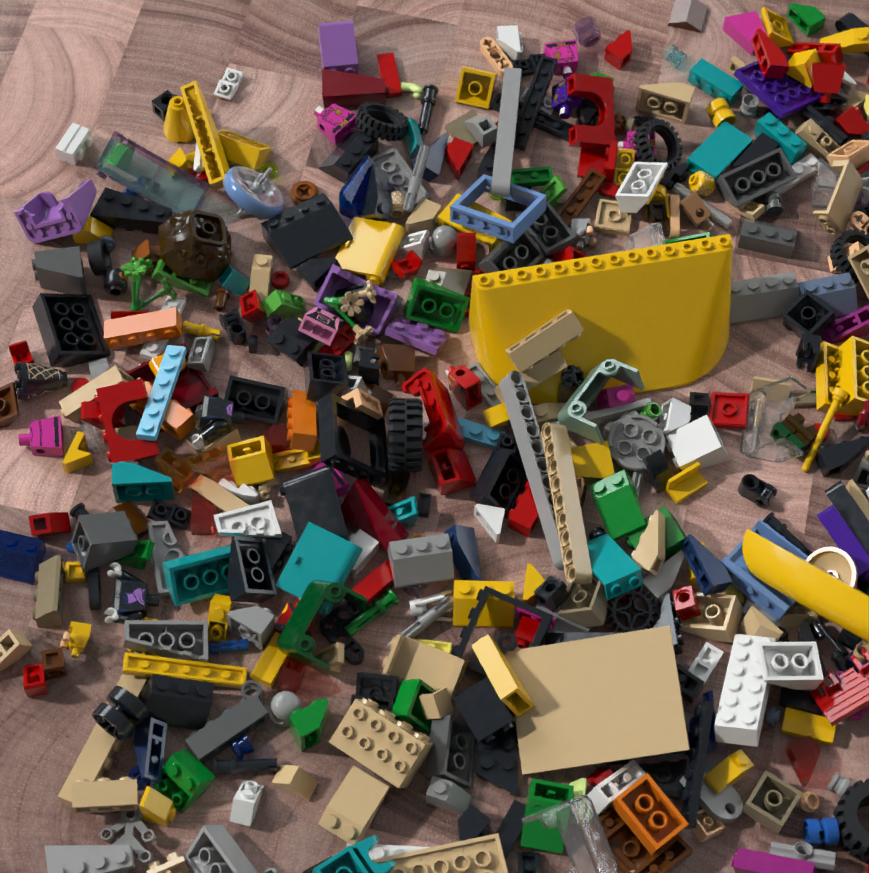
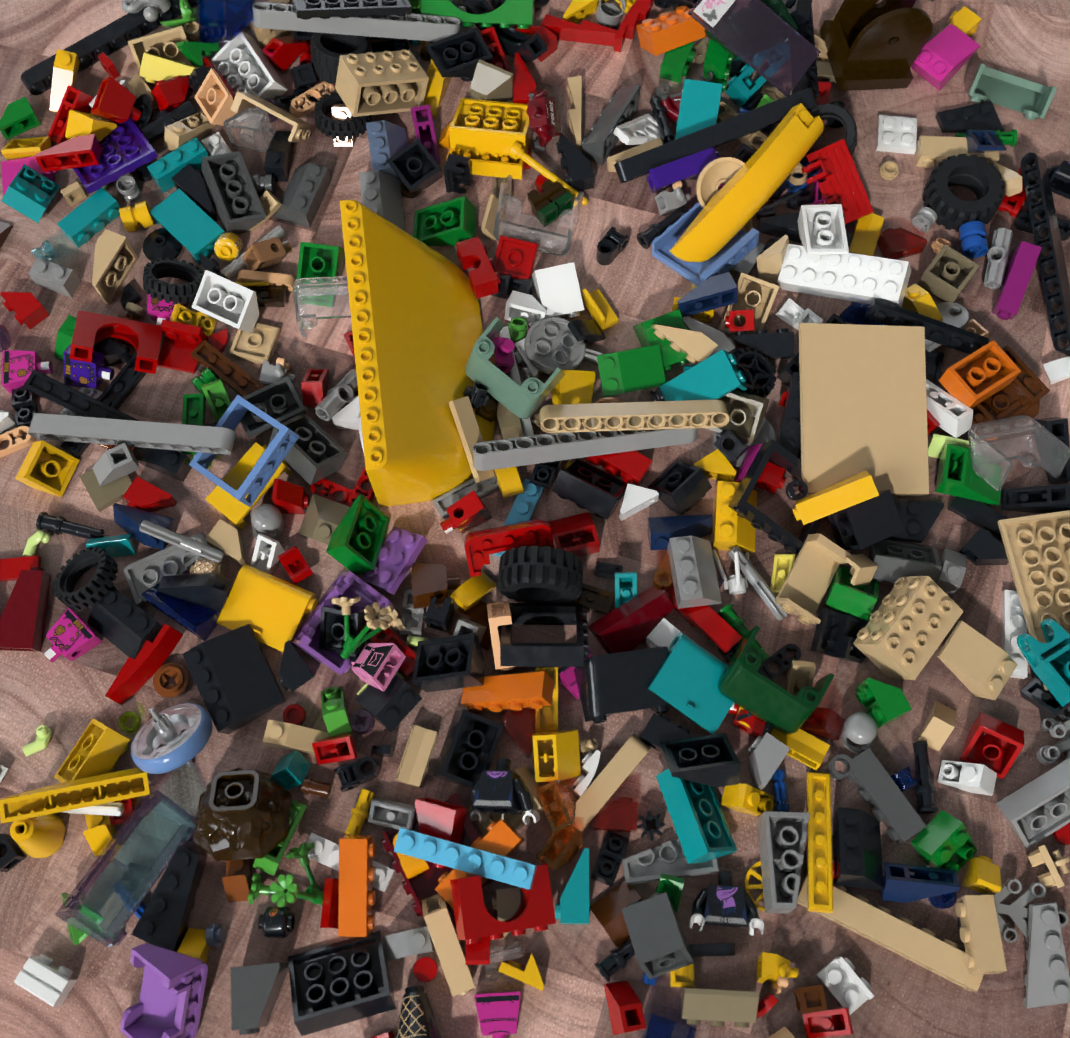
camera: 80 degrees left, 10 degrees up
black tyre [87,239,112,276] -> none
black wheel [92,686,149,742] -> none
white wing [214,500,282,538] -> none
tan brick [505,309,584,373] -> none
none -> teal slope [1,164,60,223]
none -> yellowish green arm [23,725,52,756]
none -> light grey brick [28,257,81,298]
none -> red slope [105,624,183,705]
none -> black dish [143,229,182,261]
none -> green wheel [191,368,218,393]
none -> black slope [264,130,294,182]
none -> tan piece [395,725,438,789]
none -> green slope [413,196,477,246]
none -> slope [415,797,467,869]
none -> yellow slope [450,571,497,611]
none -> red arch [456,237,501,299]
none -> black gear [636,811,665,841]
none -> black slope [648,460,712,515]
none -> light grey piece [655,181,690,215]
none -> red tile [757,994,778,1018]
none -> white bracket [815,956,874,1015]
none -> red slope [960,712,1025,779]

